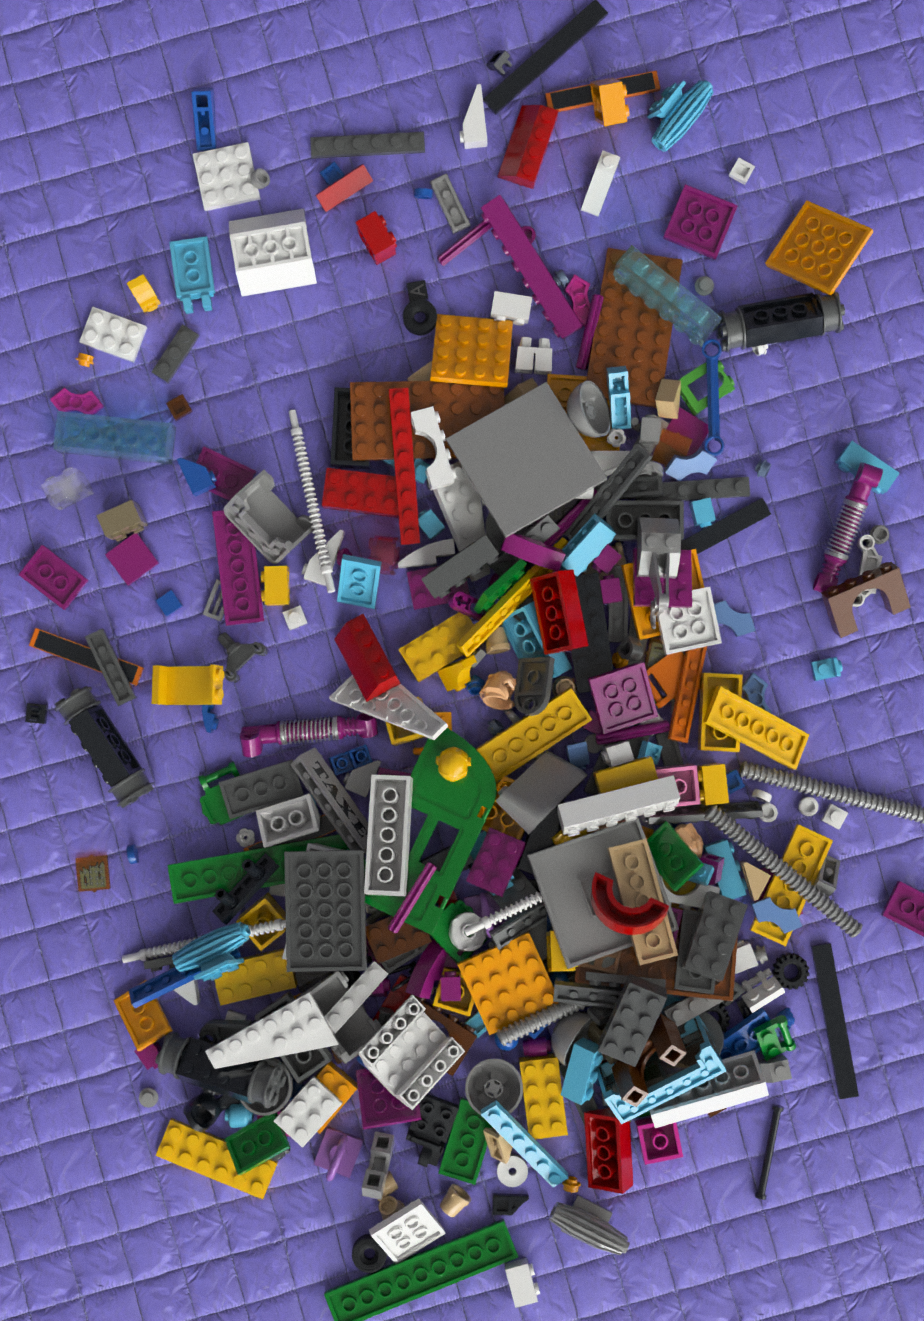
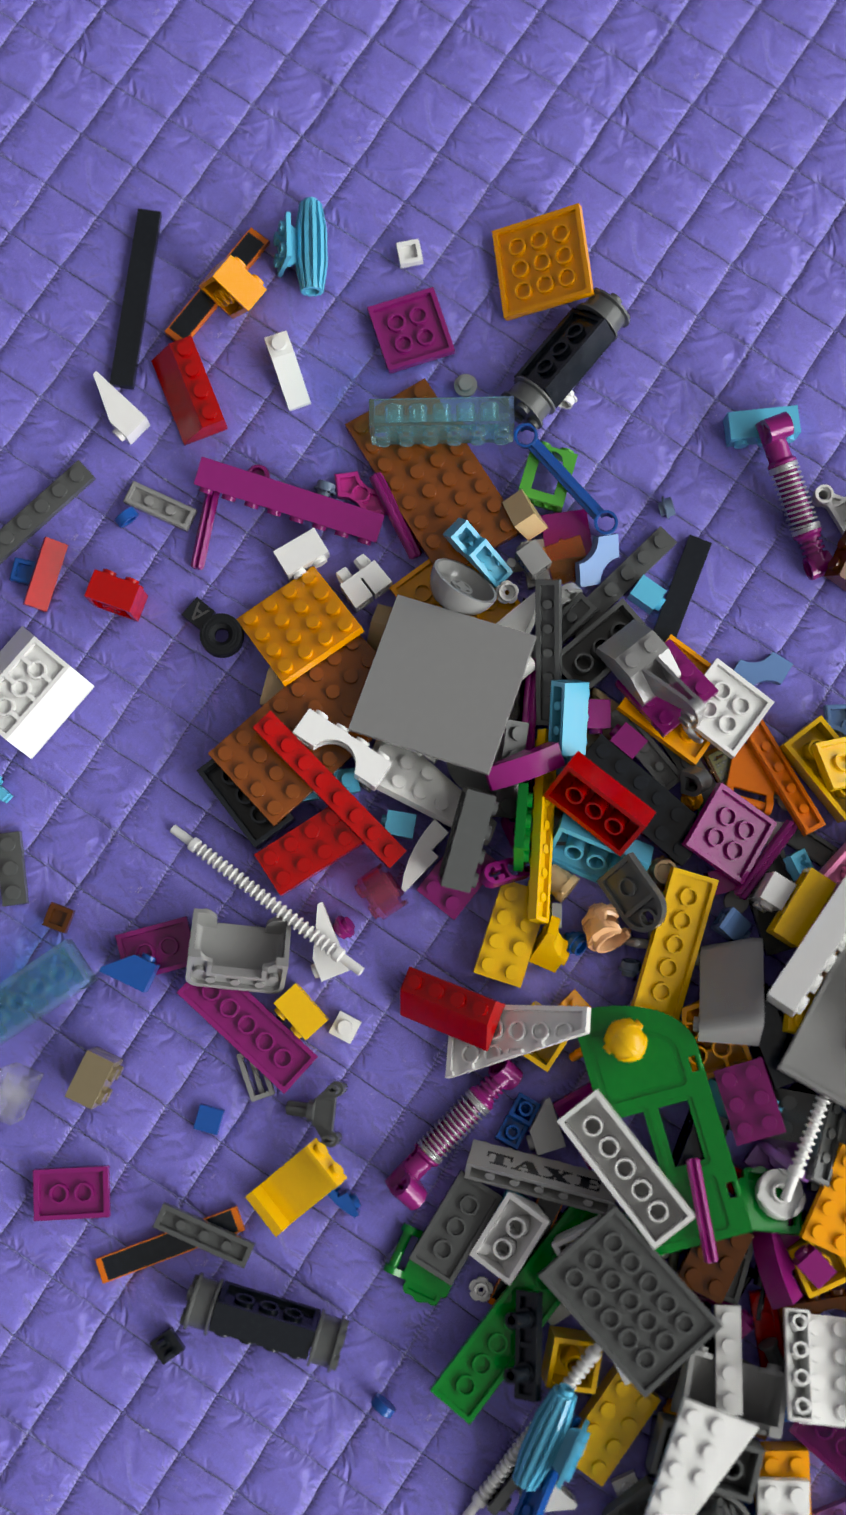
camera: 40 degrees left, 5 degrees down
piece [75,855,111,892] -> none
magenta tile [105,533,159,586] -> none
medium azure plate [337,554,382,609] -> none
black tile [486,50,512,75] -> none
light grey plate [870,525,889,544] -> none

